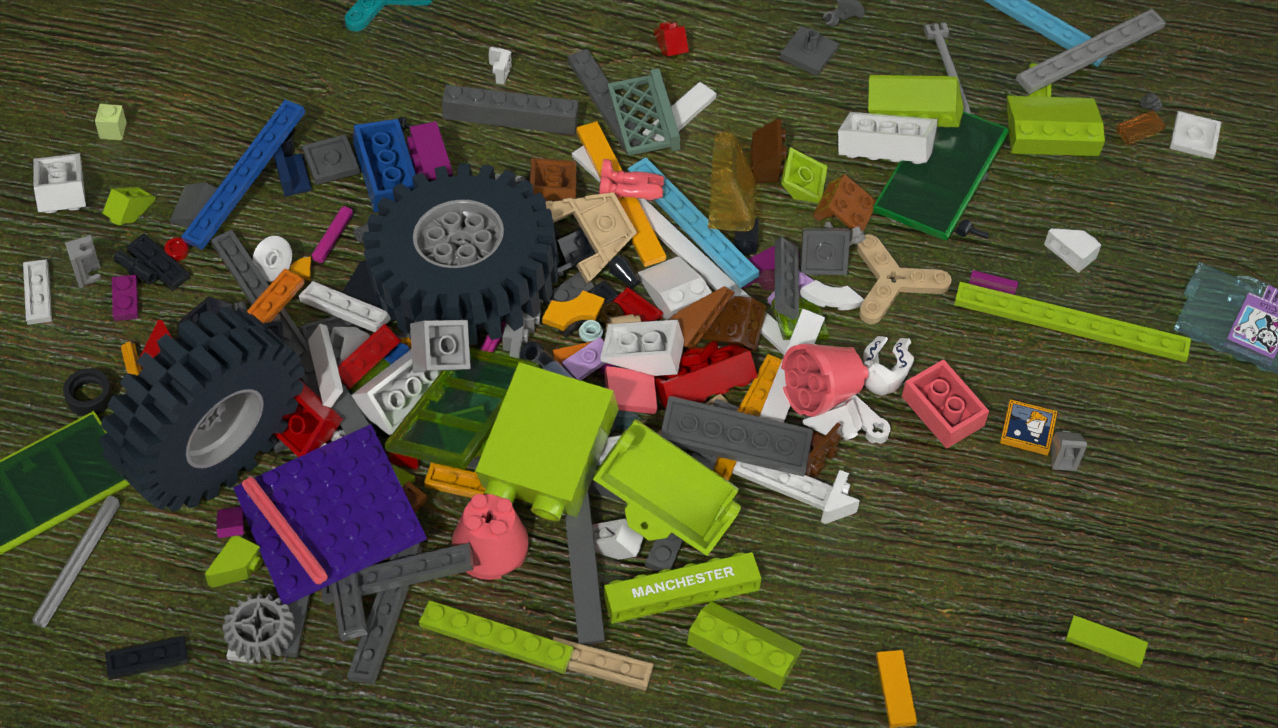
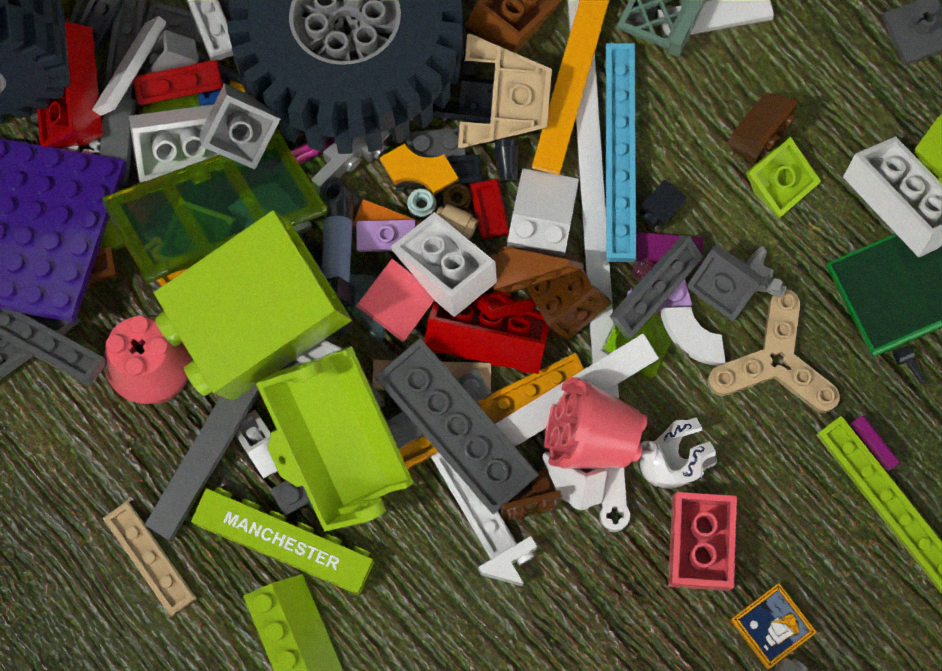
camera: 40 degrees right, 20 degrees up
lime plate [419,600,574,674] -> none
coral piece [599,159,664,200] -> none
clear yellow windscreen [708,132,756,231] -> none
dark orange bracket [813,174,876,231] -> none

